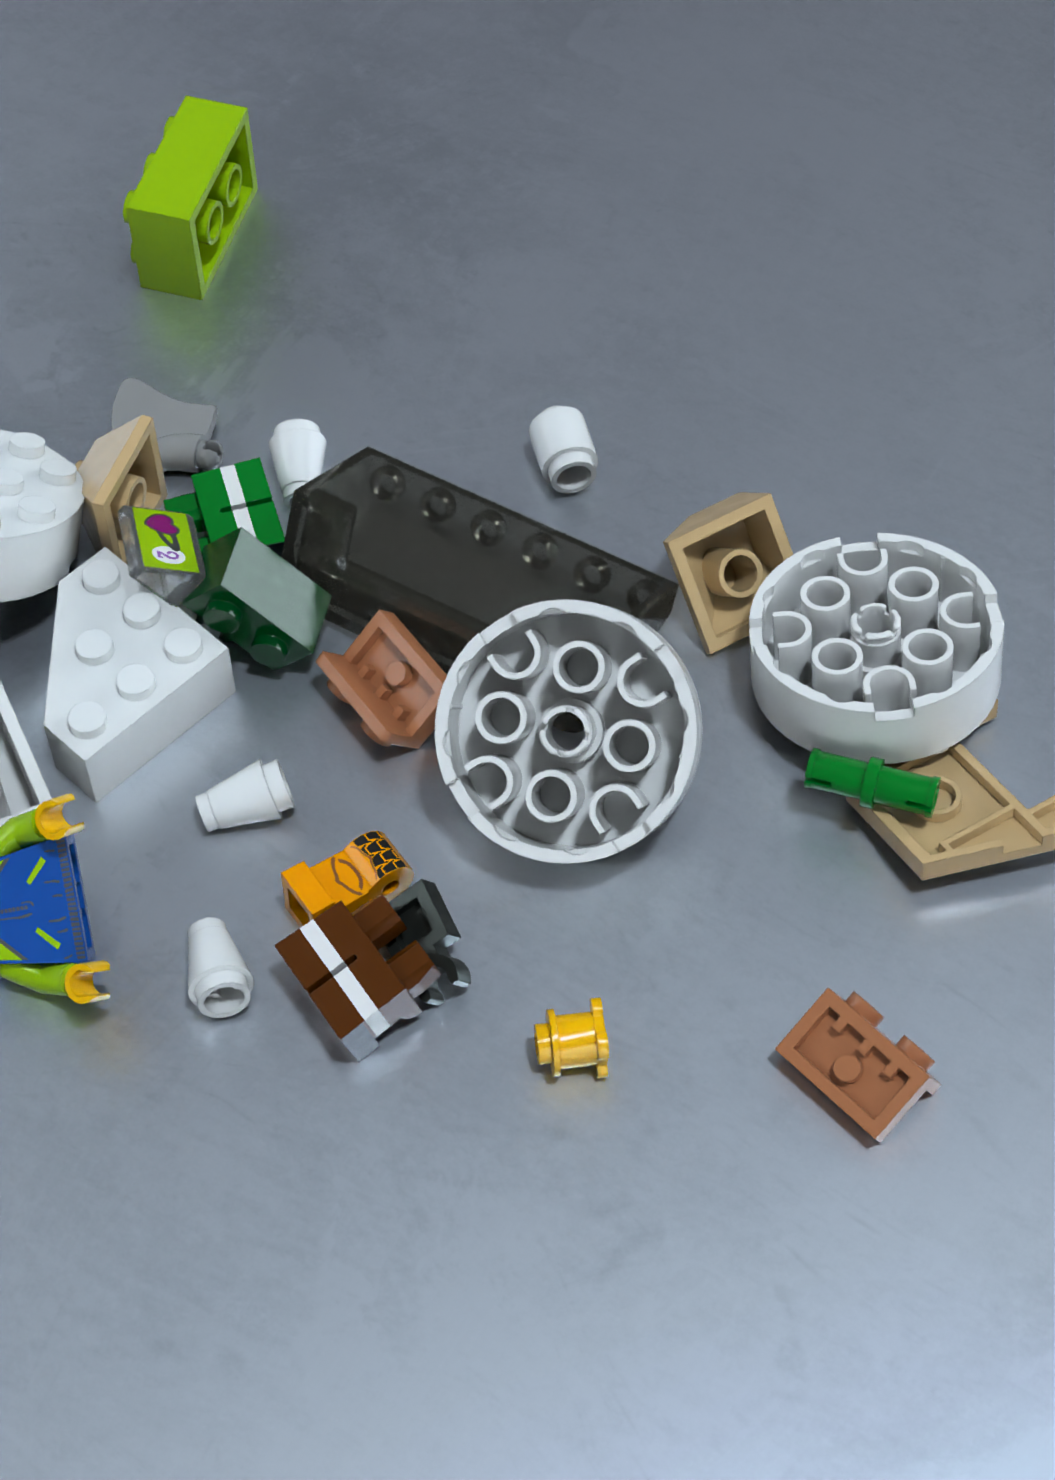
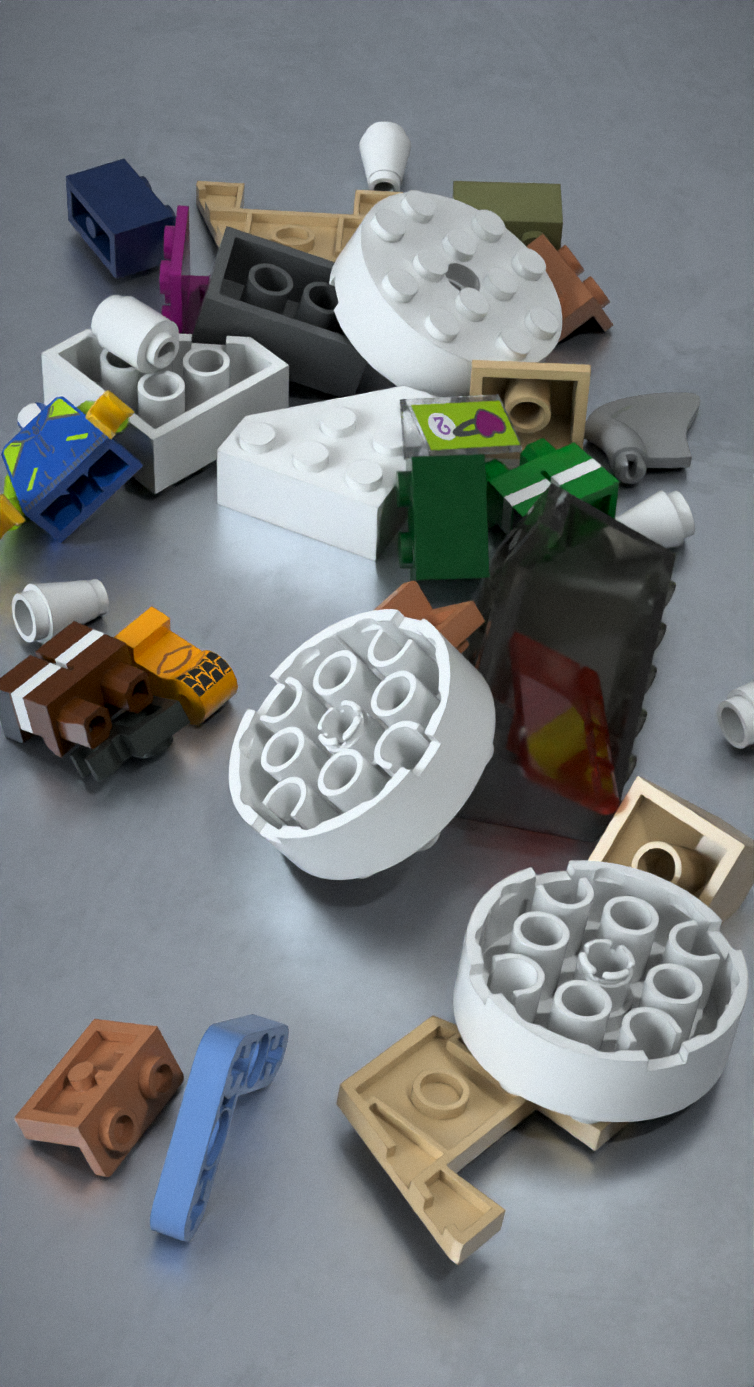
camera: 70 degrees right, 10 degrees down
white cone [195,759,295,832] -> none
yellow brick [534,997,609,1078] -> none
green pin [804,748,941,818] -> none
none -> medium blue beam [150,1014,289,1242]
none -> clear red windscreen [508,631,619,815]

